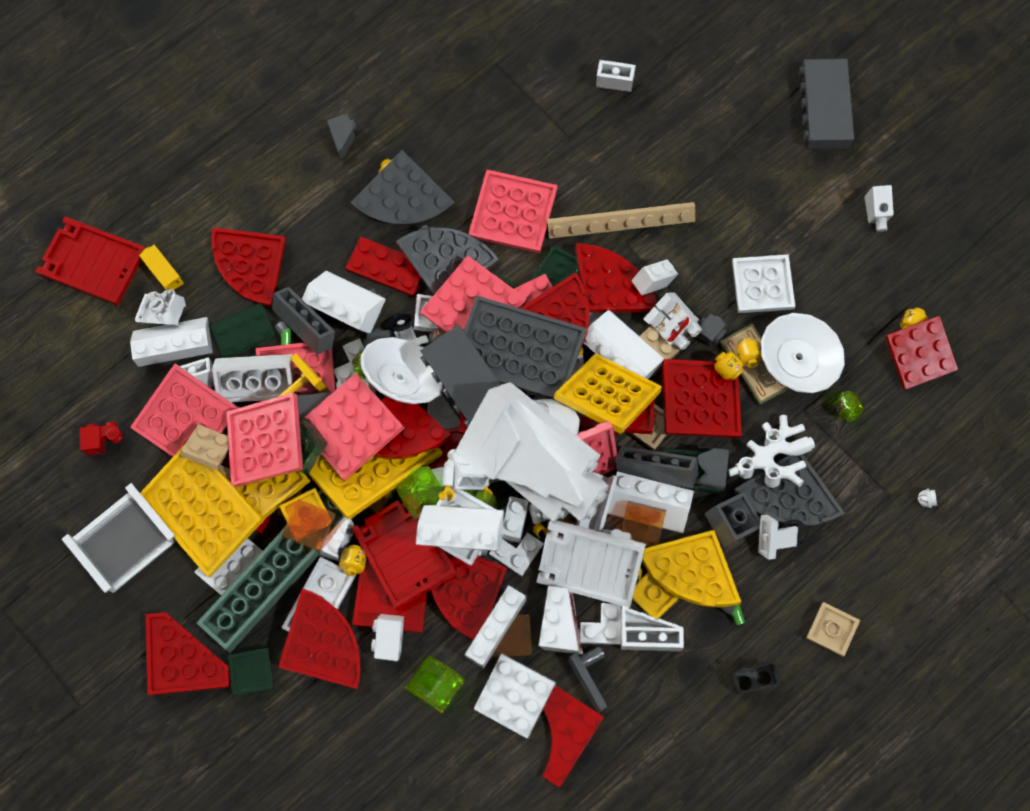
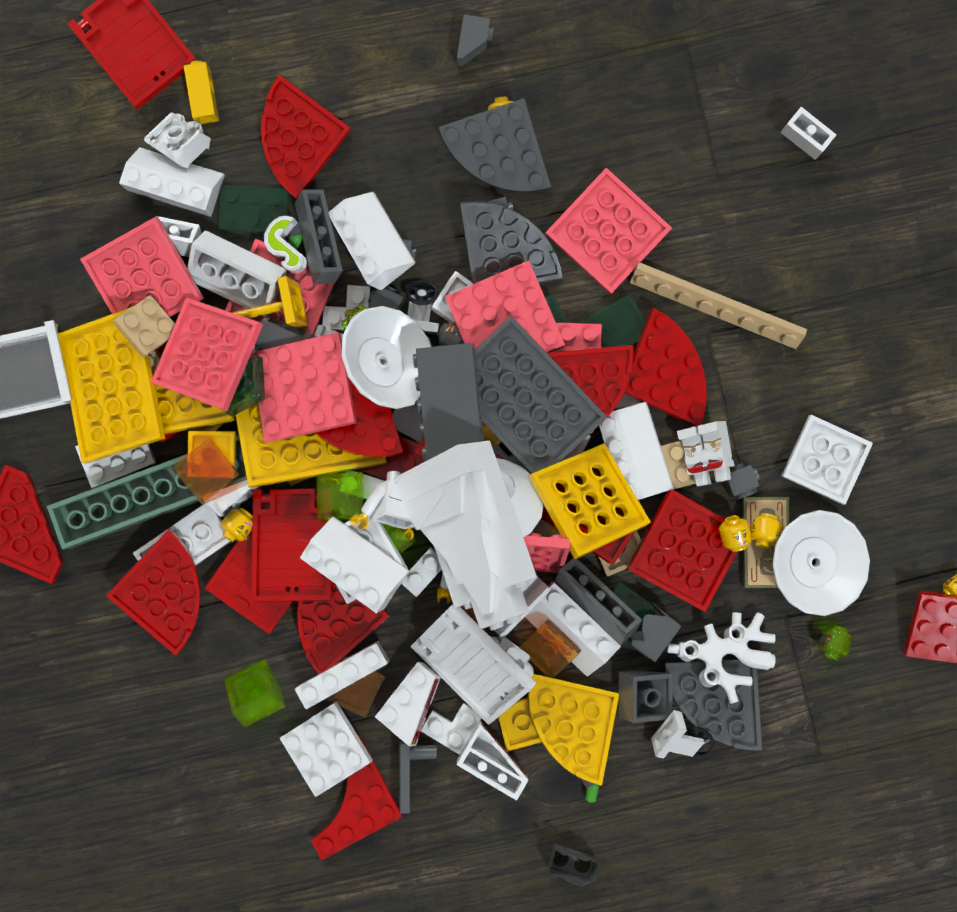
camera: 25 degrees right, 15 degrees up
red brick [80,422,123,455] -> none
clear green plate [228,648,274,696] -> none
red plate [345,237,422,298] -> none
white brick [371,614,404,661] -> none
white plate [489,533,544,577] -> none
white brick [631,259,678,295] -> none
tan plate [806,602,860,657] -> none
white plate [918,489,937,508] -> none
none -> white animal [264,216,307,273]

